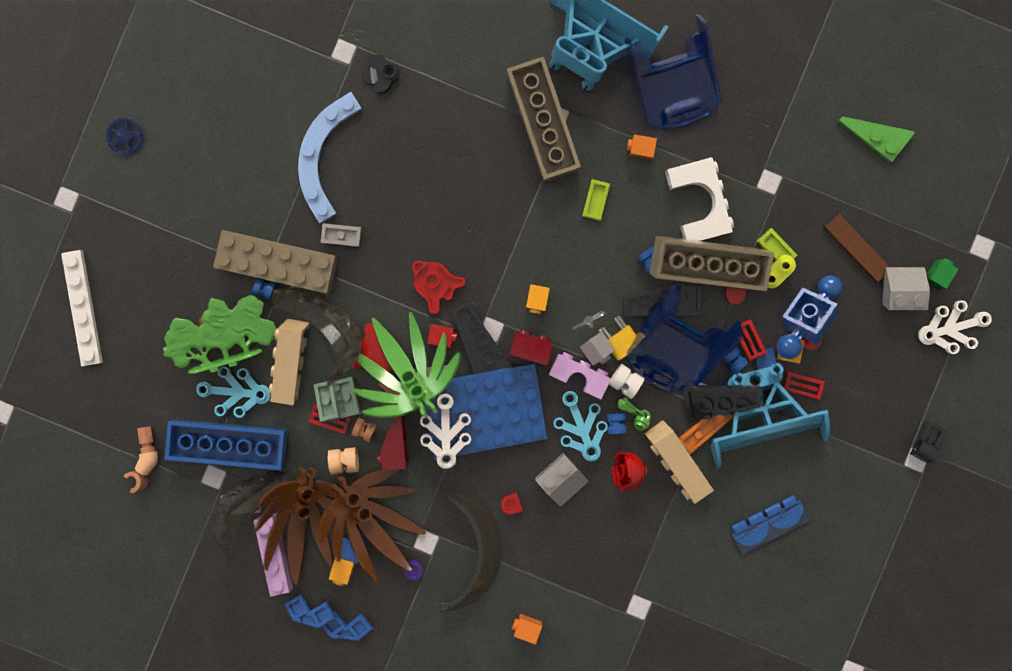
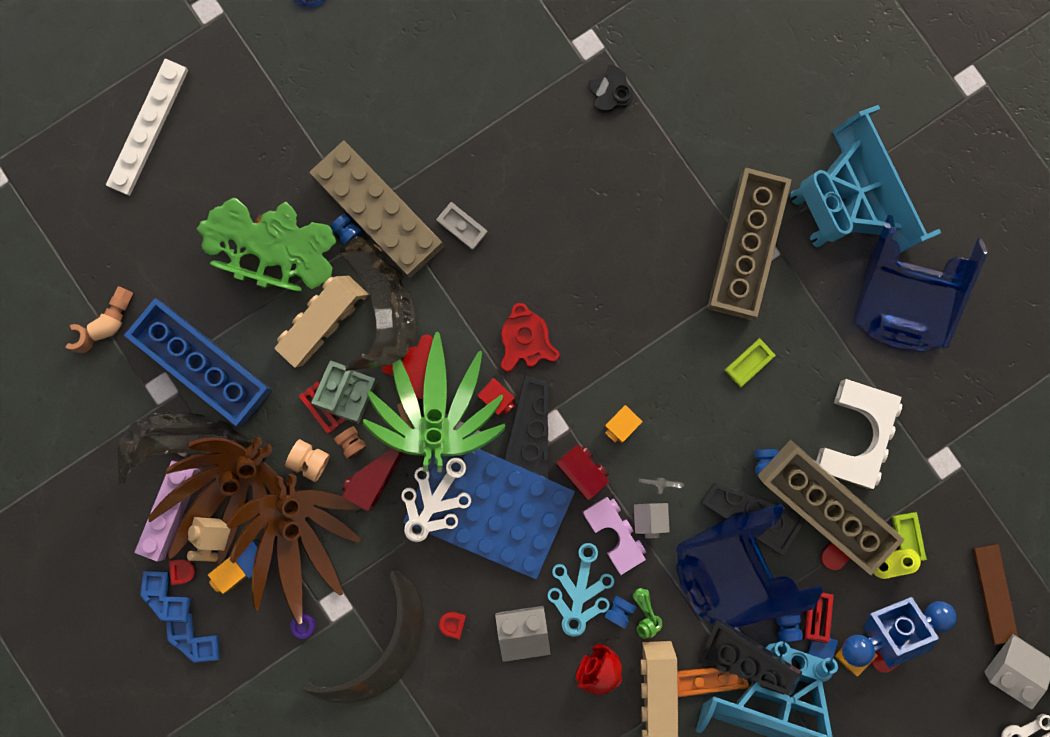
camera: 35 degrees right, 5 degrees down
medium azure plant [196,366,271,418] -> none
light blue plate [298,92,362,224] -> none
yellow piece [599,316,642,361] -> none
white wheel [609,364,645,399] -> none
orange brick [626,134,657,160] -> none
red tile [783,372,825,400] -> none
none -> red tile [169,559,196,585]
none -> tan brick [187,517,230,562]

